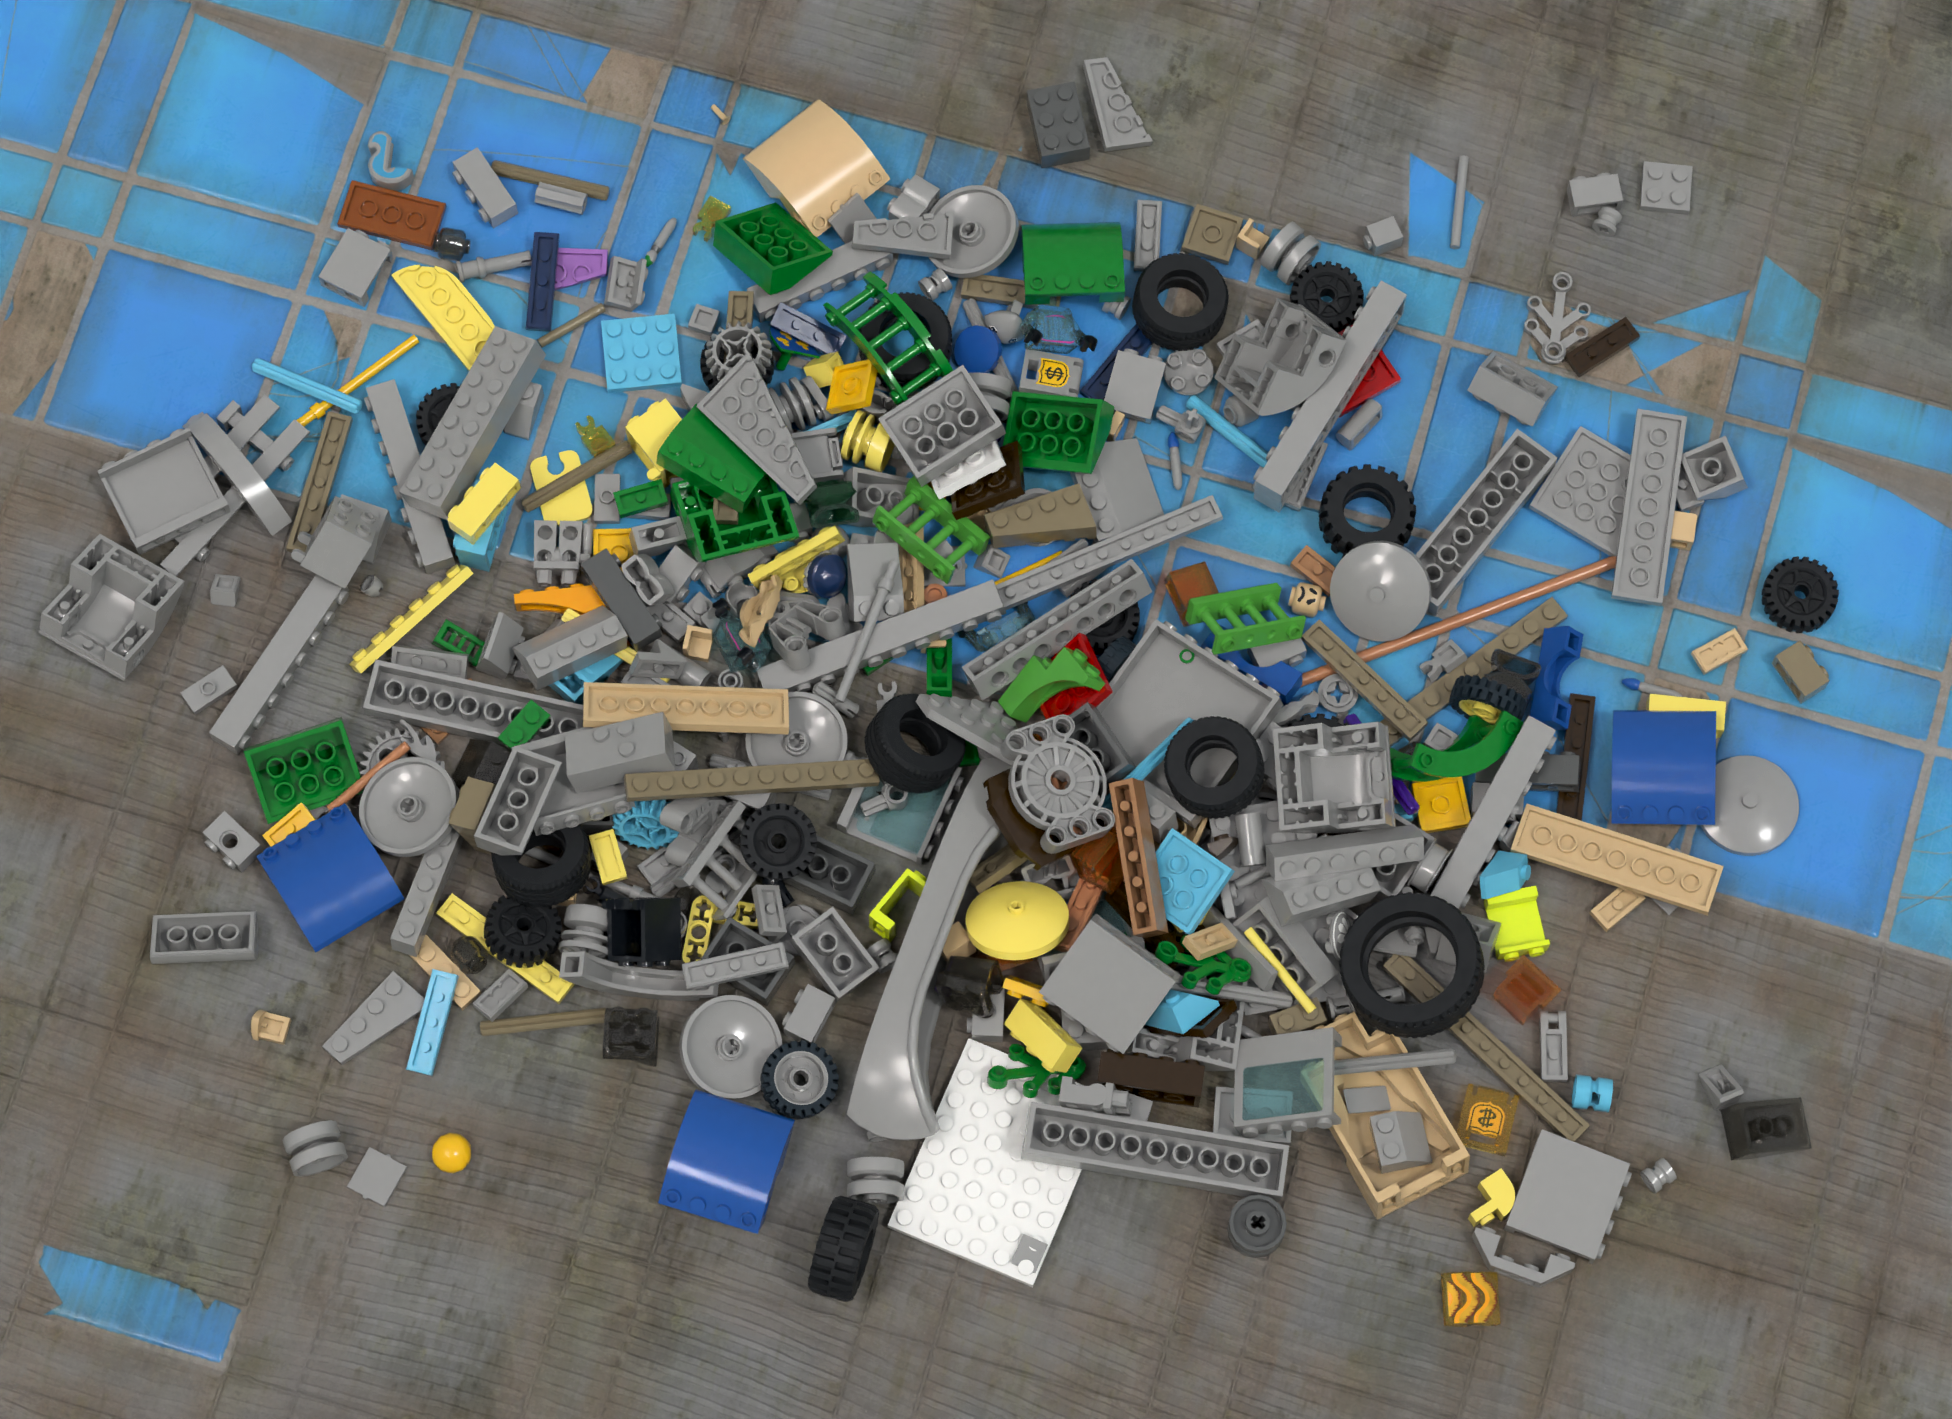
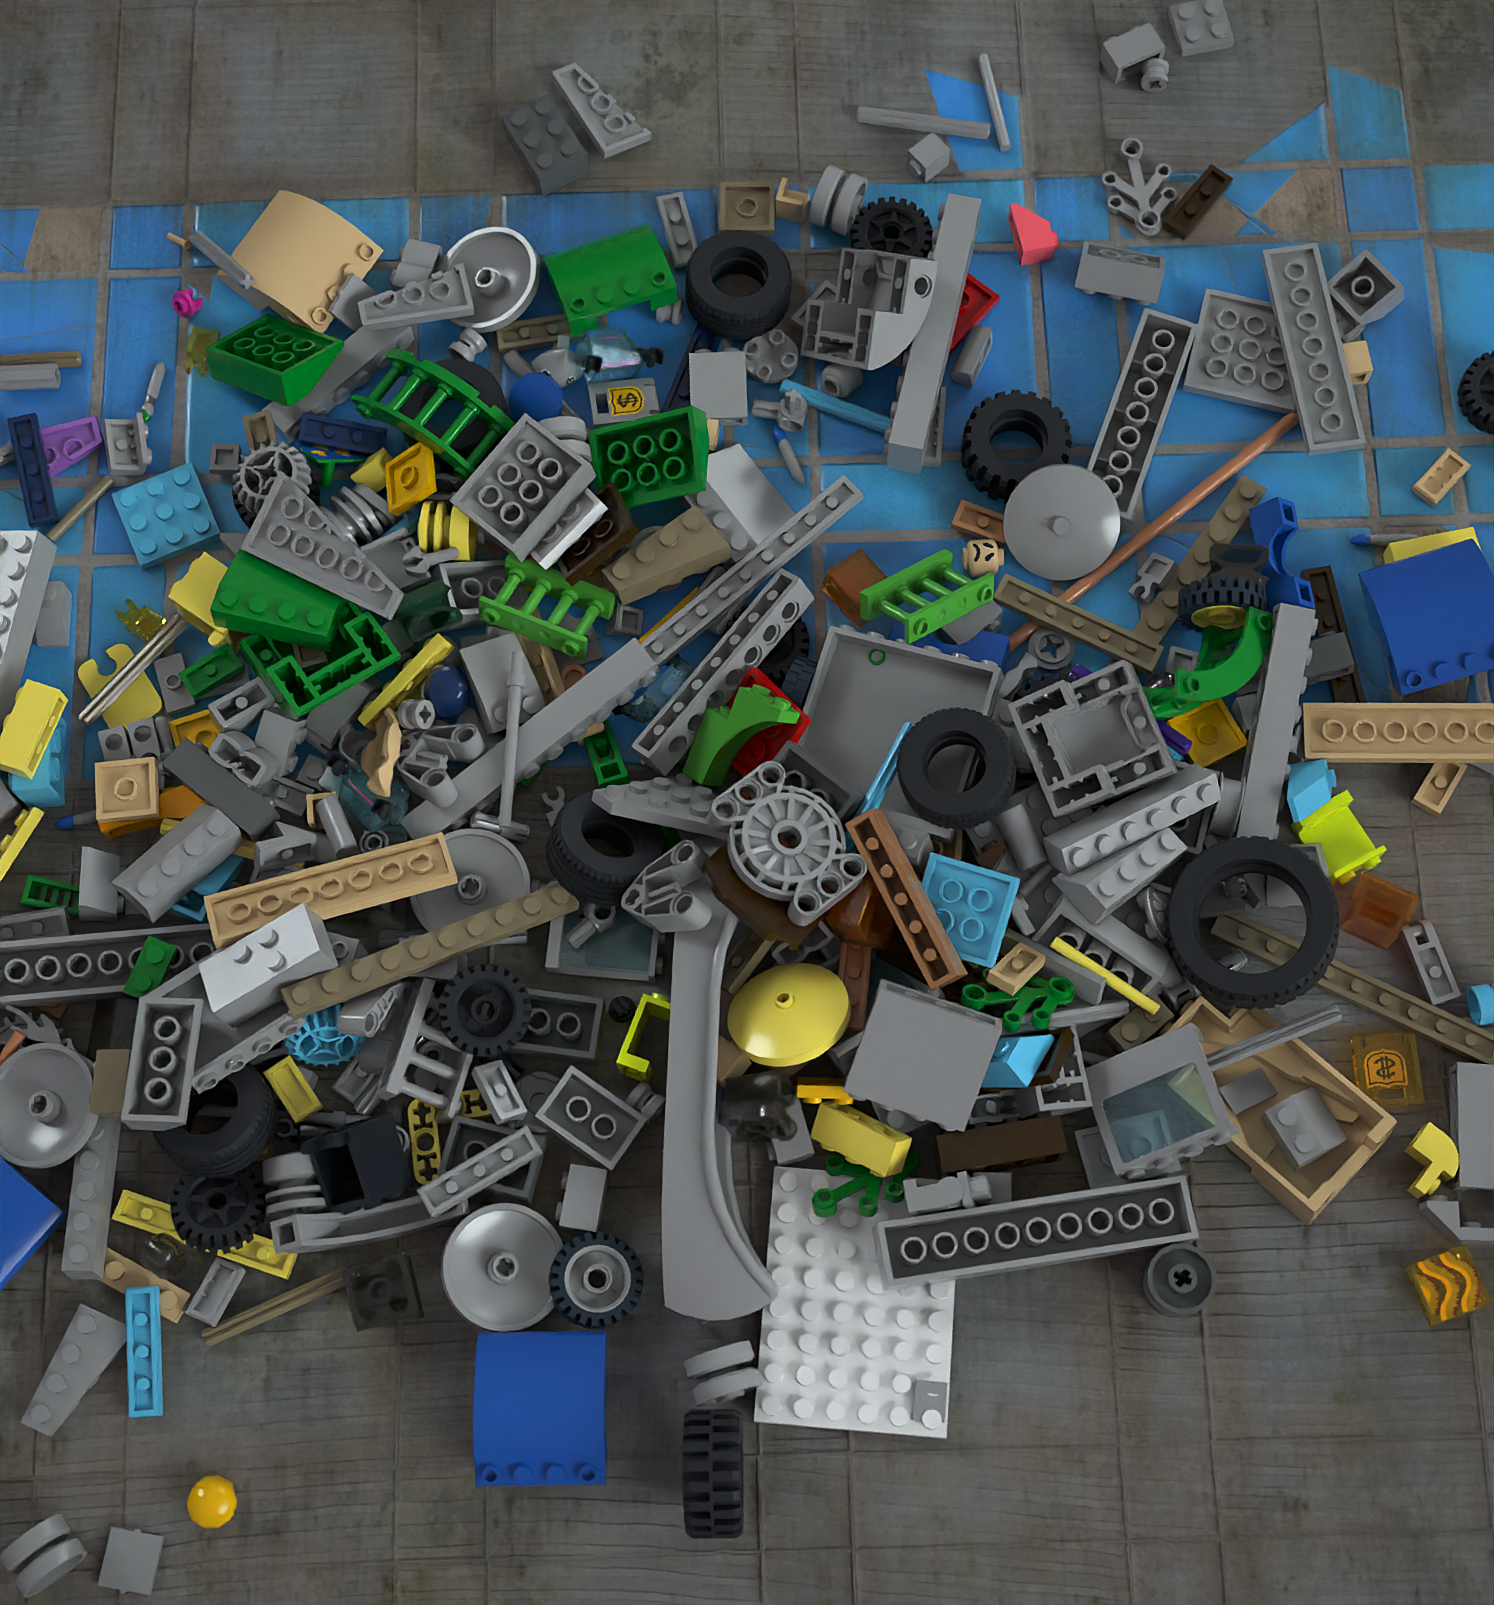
camera: 15 degrees left, 0 degrees up
none -> piece [54,810,97,829]
none -> tan plate [95,757,159,823]
none -> dark pink plate [172,289,203,318]
none -> light grey axle [189,230,255,289]
none -> light grey brick [316,794,361,860]
none -> light grey wheel [397,699,435,729]
none -> light grey bar [402,545,459,578]
none -> black piece [609,996,636,1023]
none -> light grey connector [621,840,712,933]
none -> light grey axle [857,106,990,140]
none -> coral slope [1007,203,1058,266]

